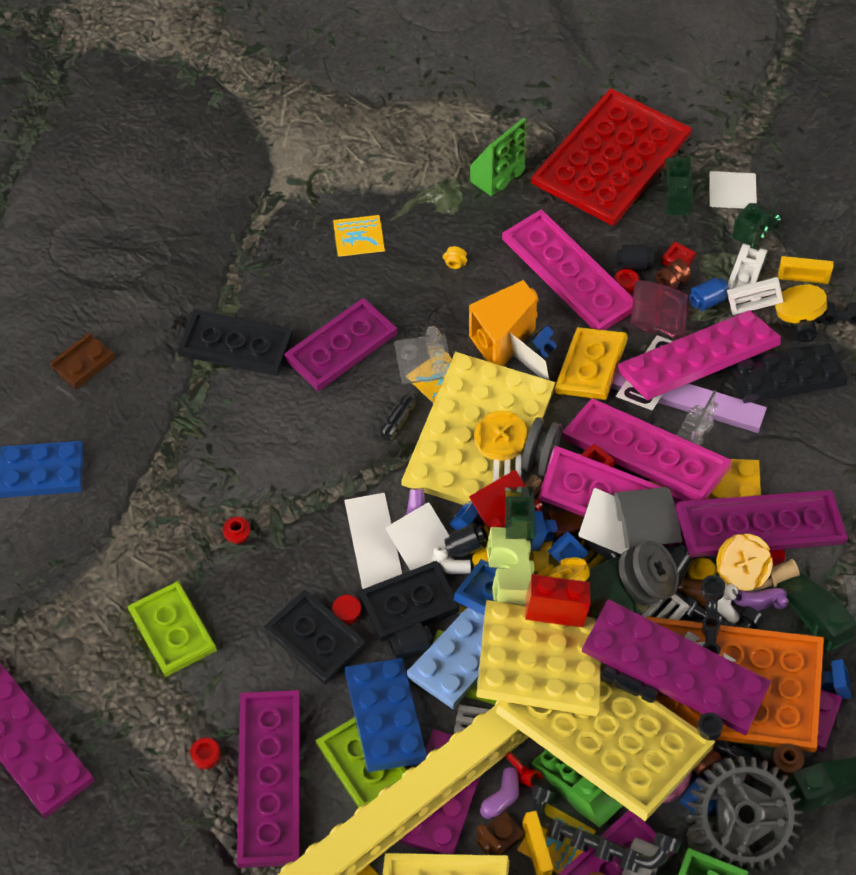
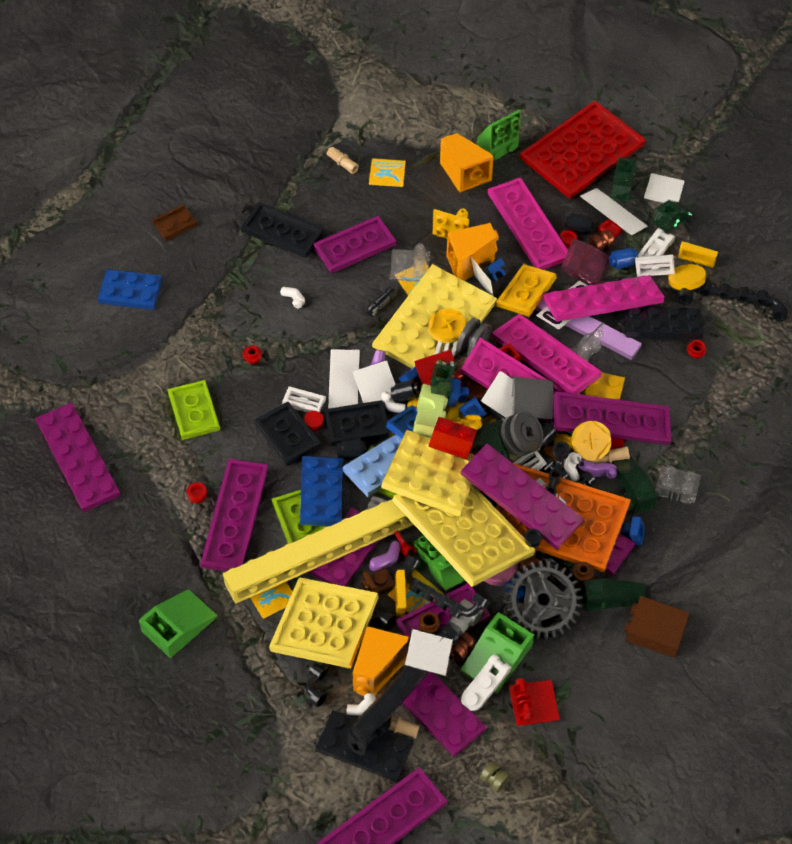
camera: 10 degrees right, 0 degrees up
yellow plate [443,246,467,269] -> none
black axle [600,665,659,703] -> none
none -> white arm [281,287,305,309]
none -> white tile [282,387,326,413]
none -> tan axle [327,147,359,174]
none -> yellow hinge [433,208,469,238]
none -> light orange slope [440,133,493,193]
none -> white sticker [580,188,648,235]
none -> red plate [687,340,706,358]

